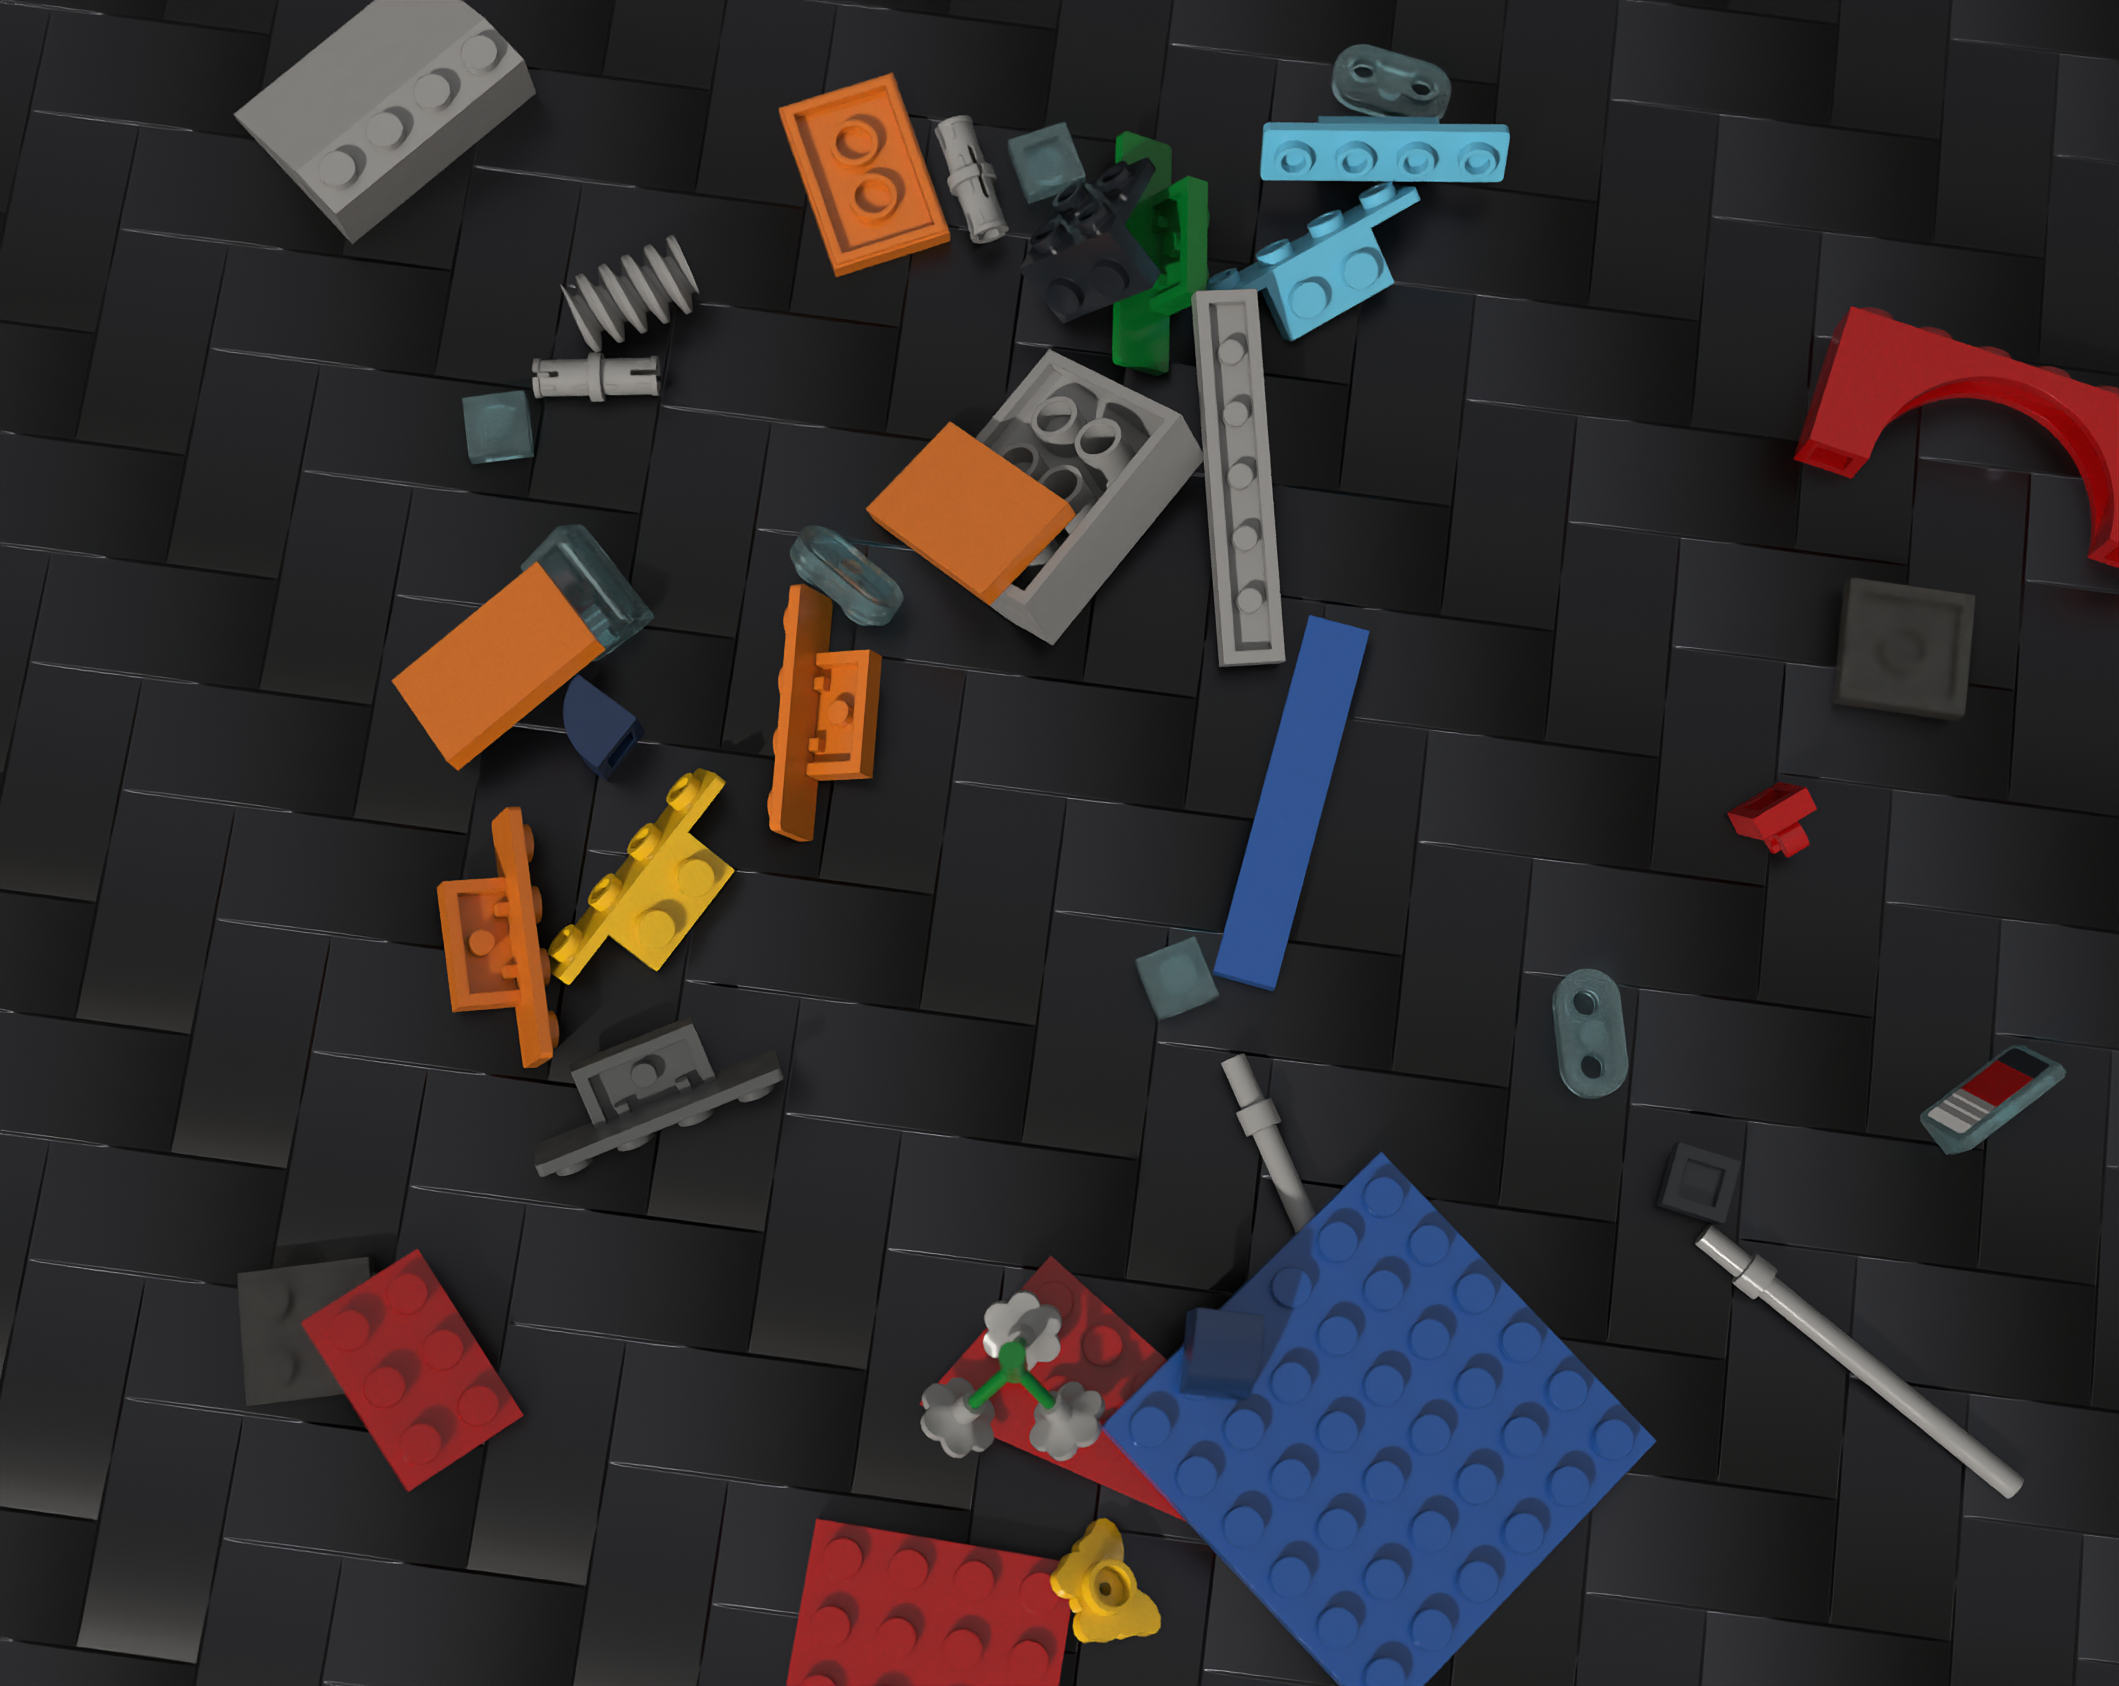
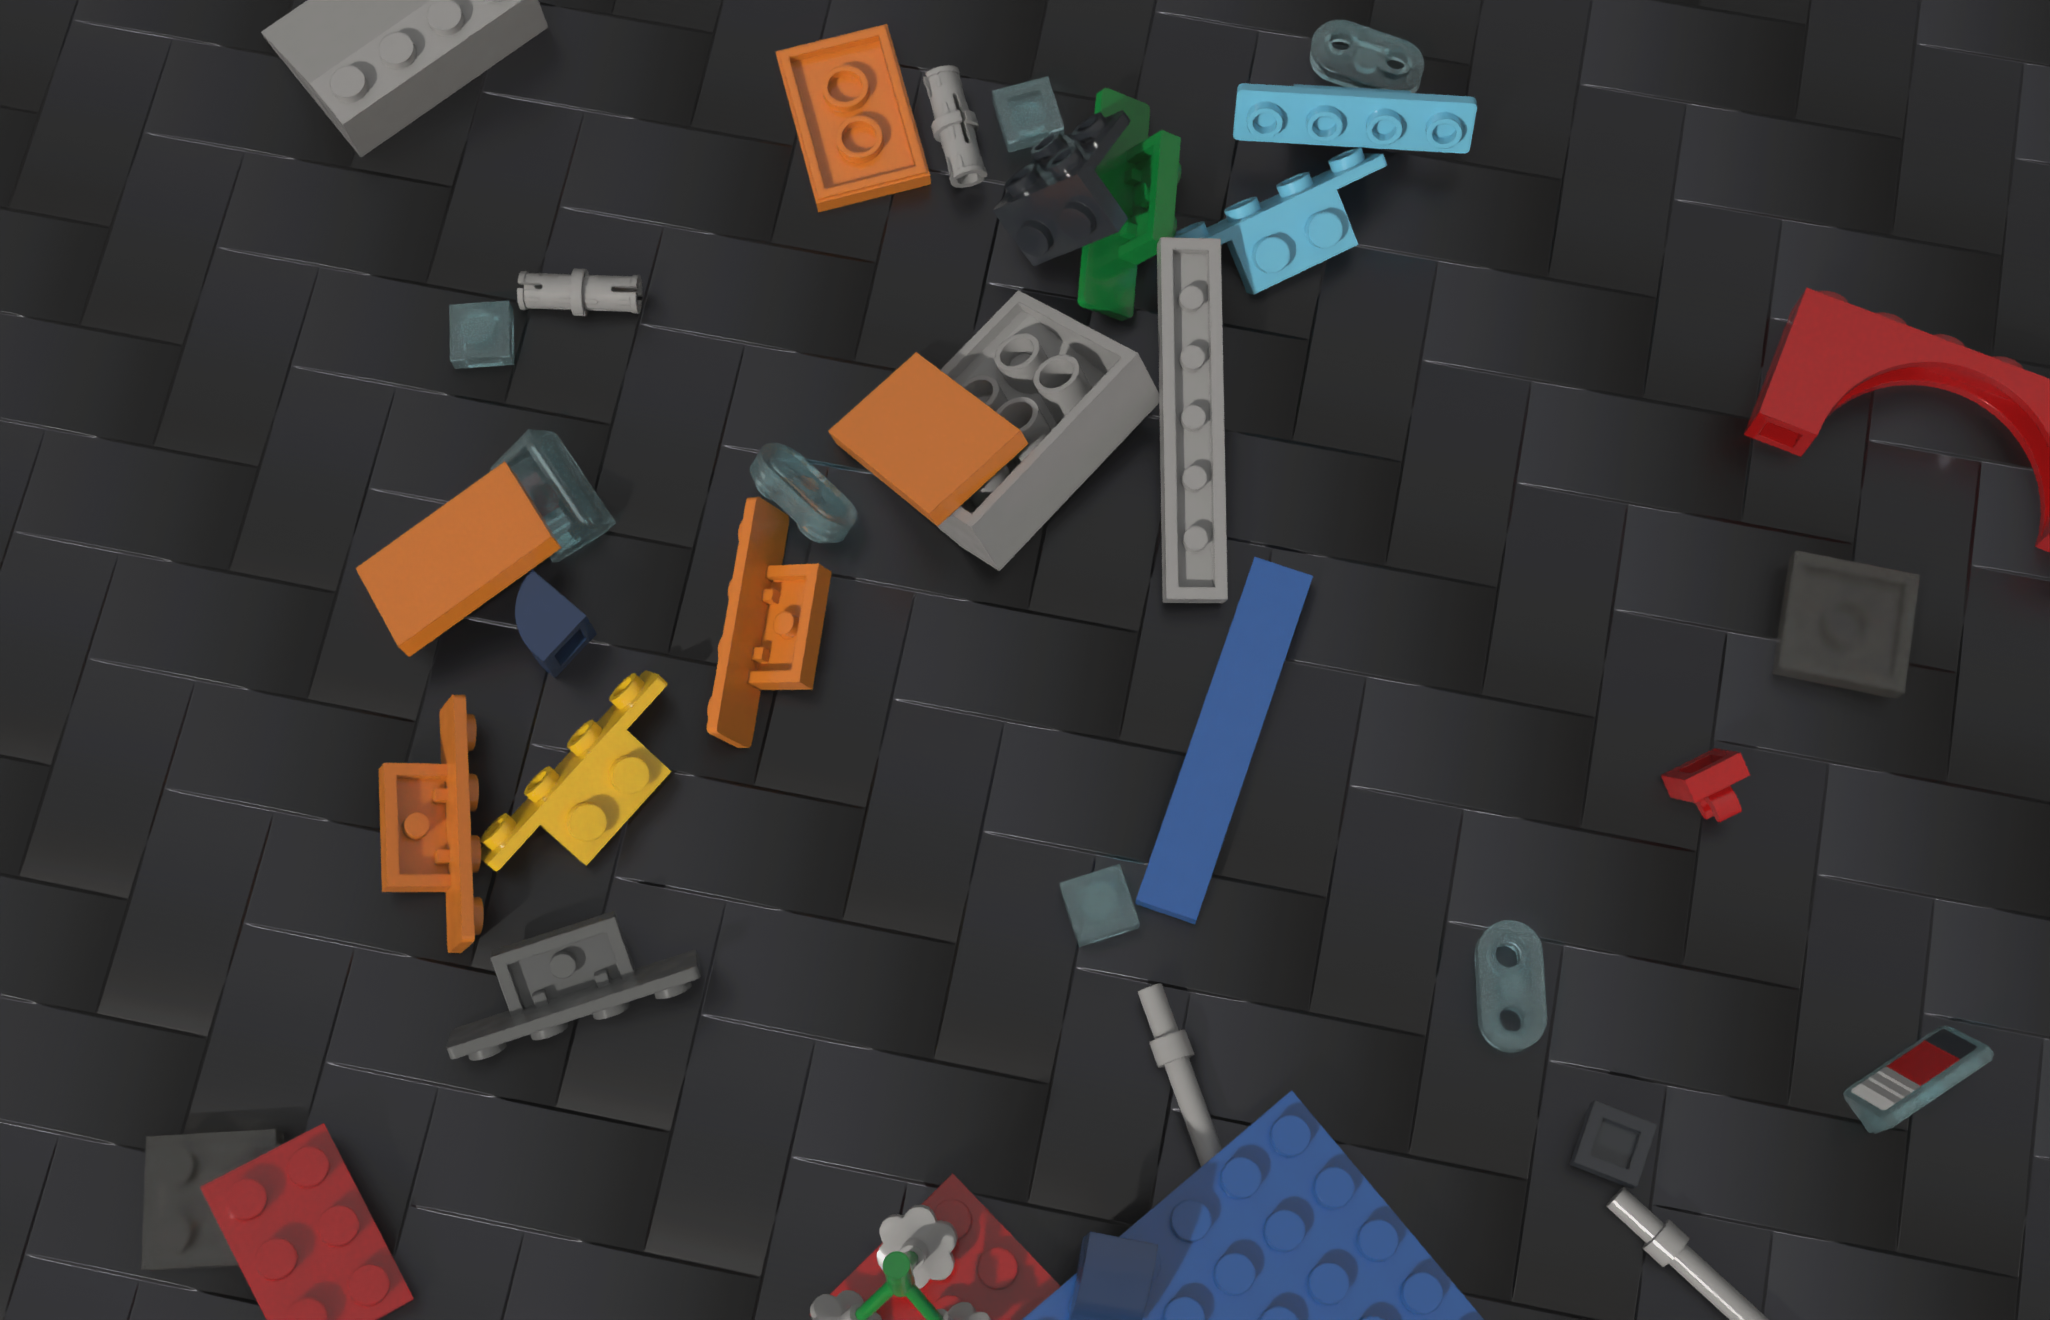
camera: 10 degrees right, 5 degrees down
light grey piece [559,235,699,353] -> none

